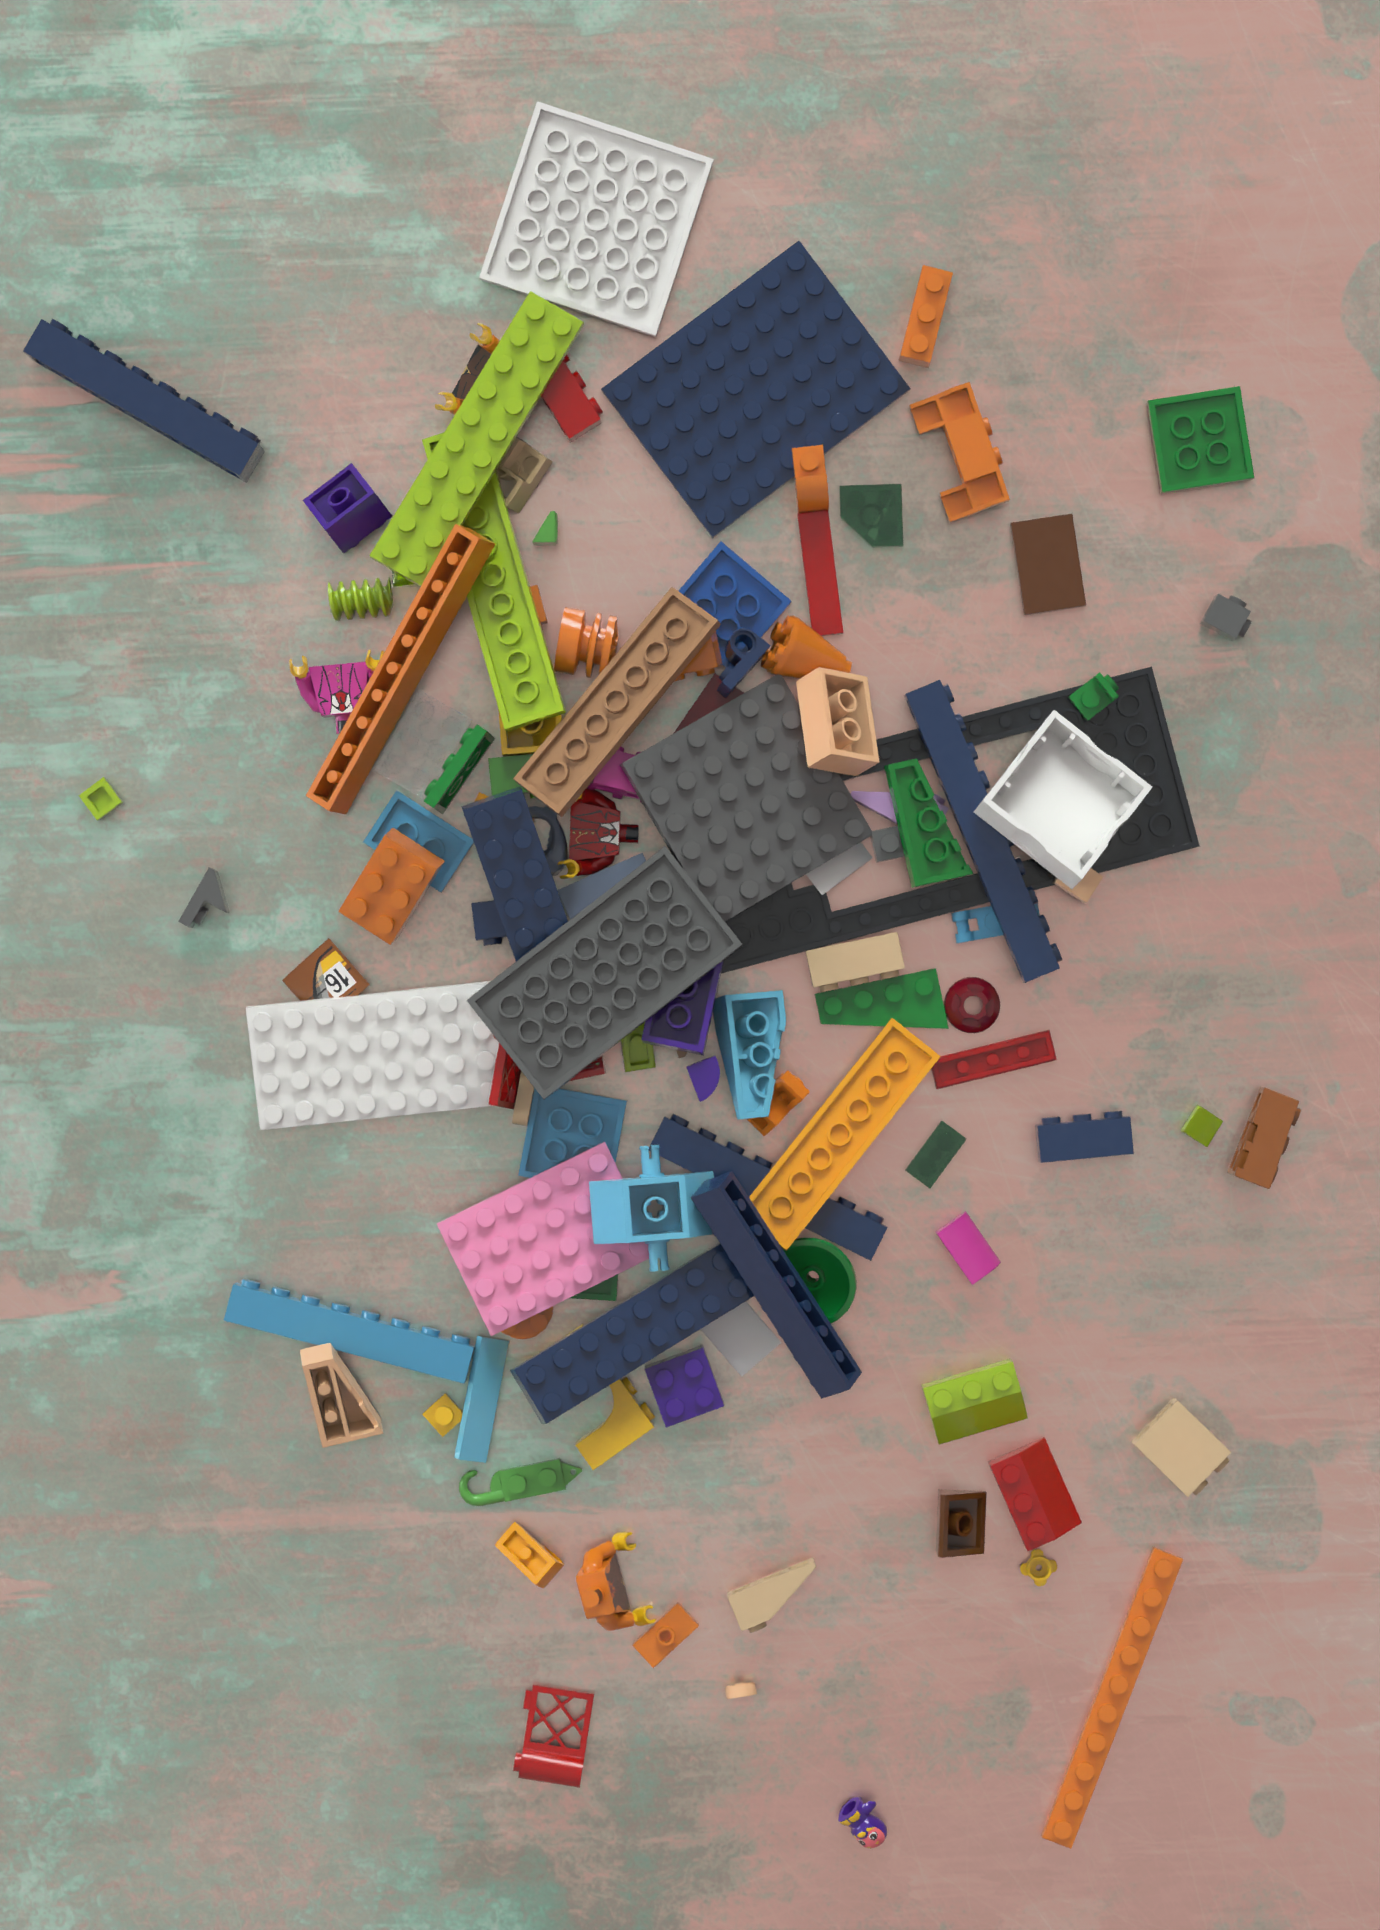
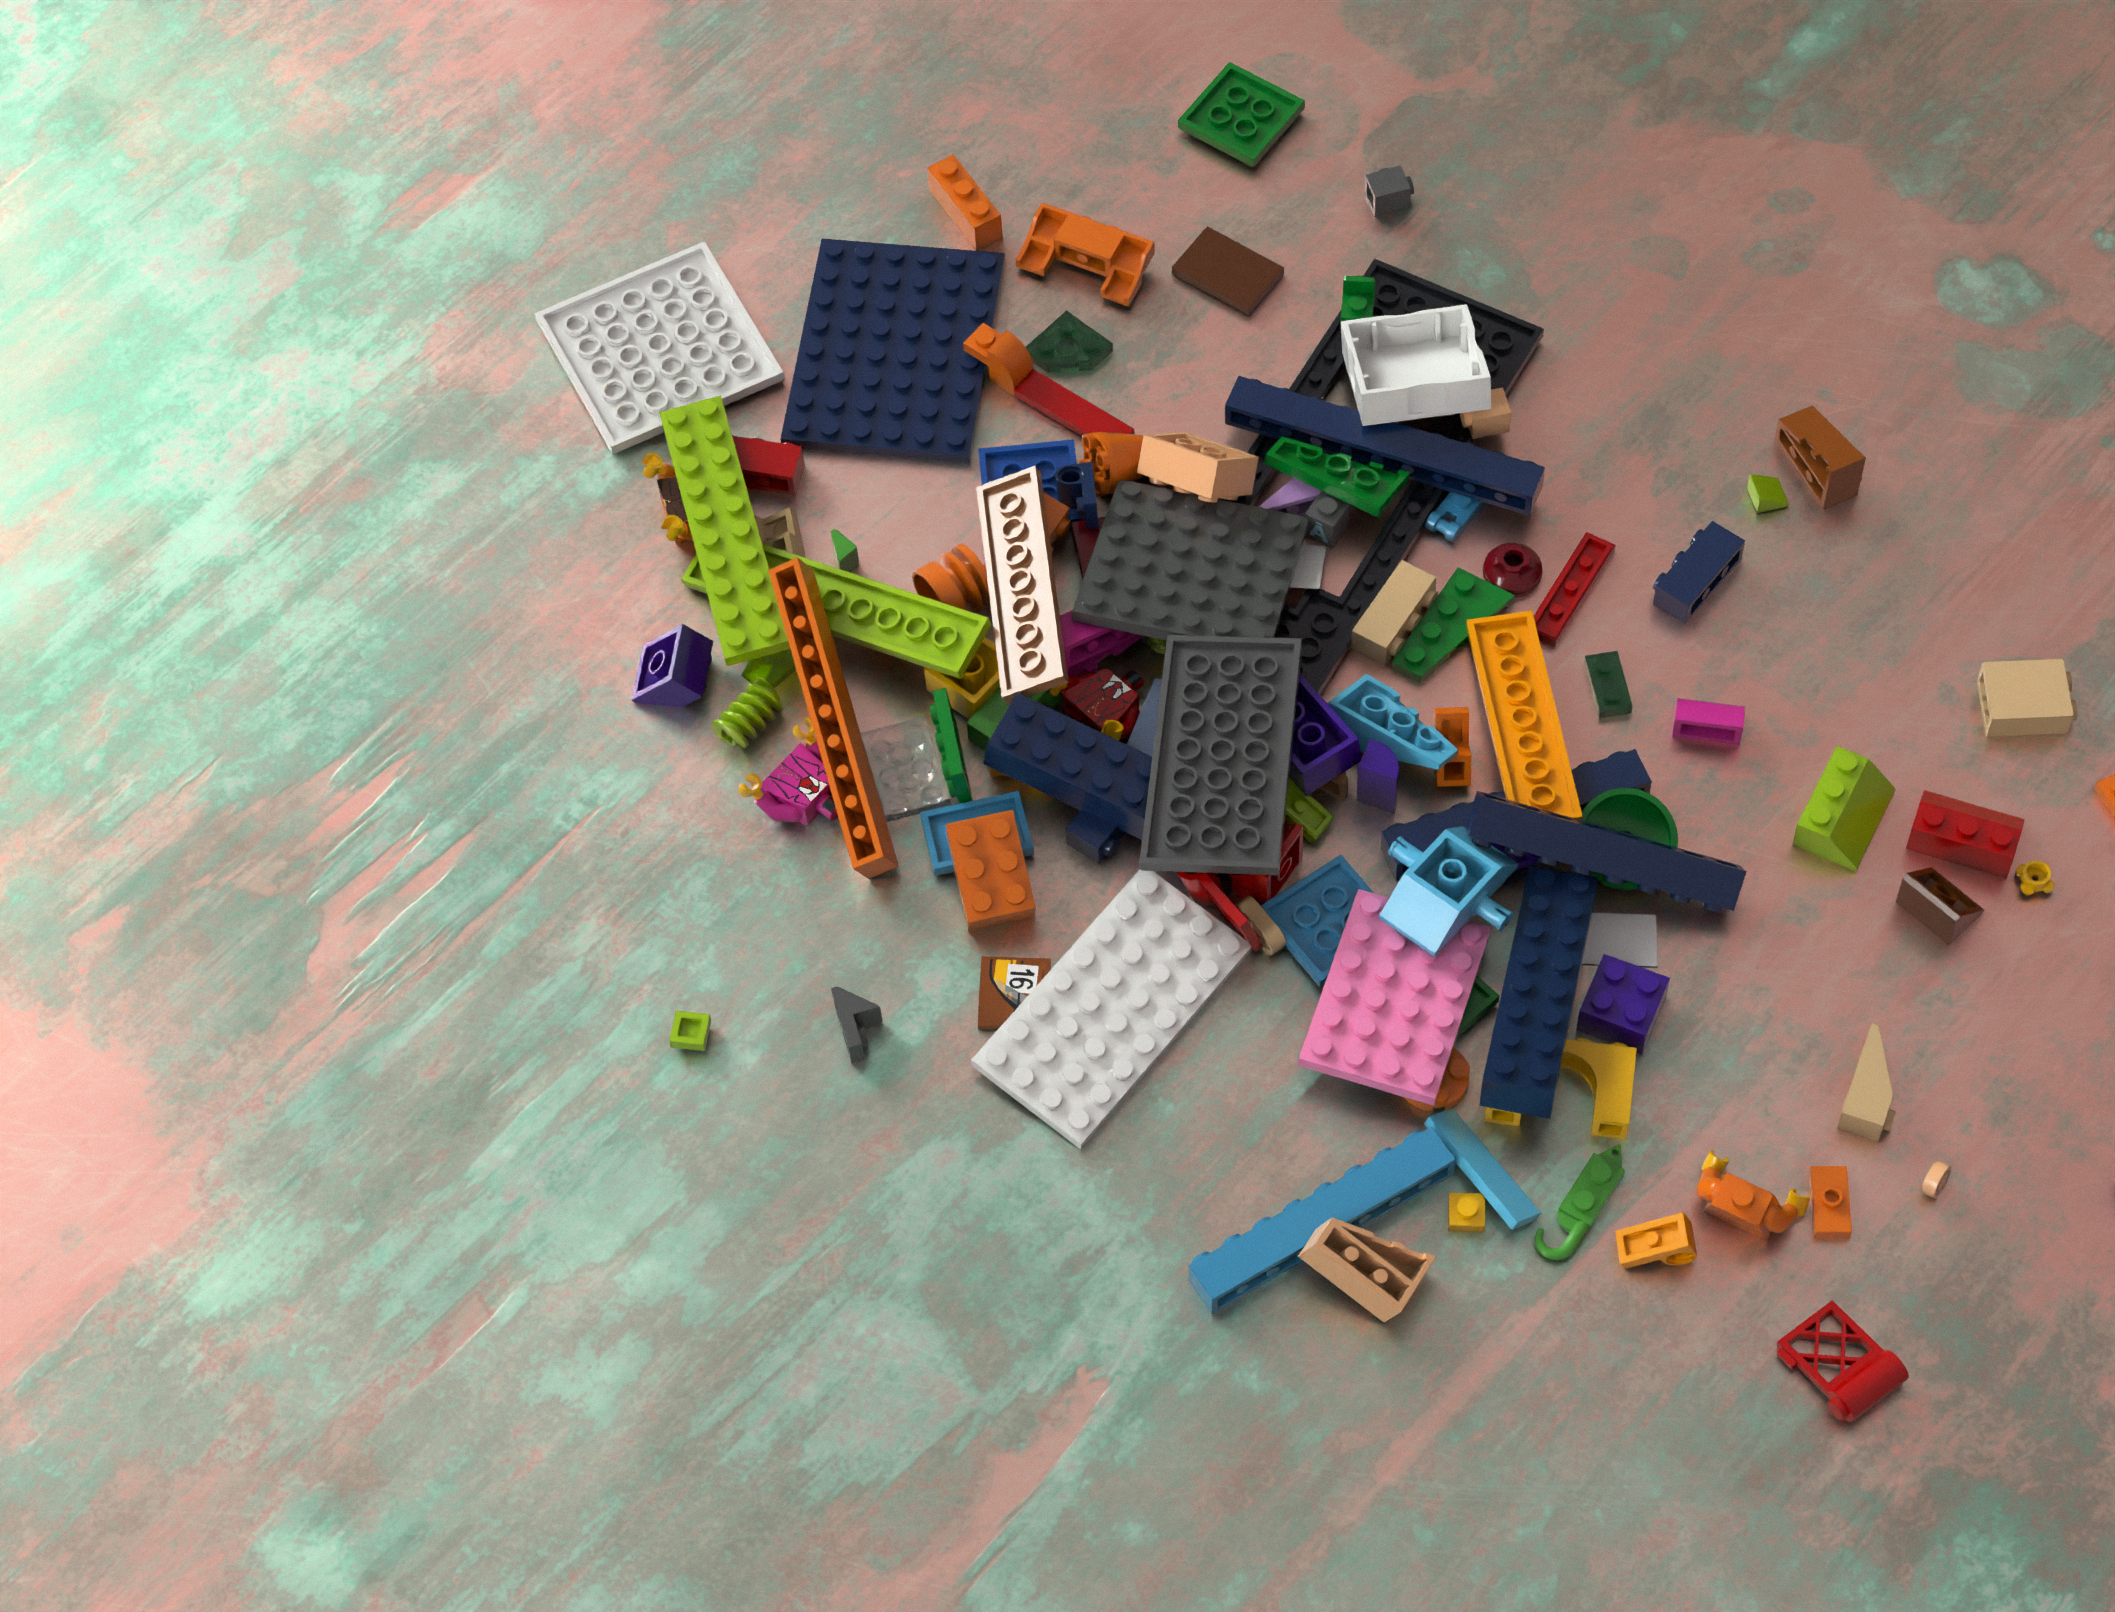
camera: 45 degrees left, 30 degrees down
dark blue brick [23,319,265,483] -> none

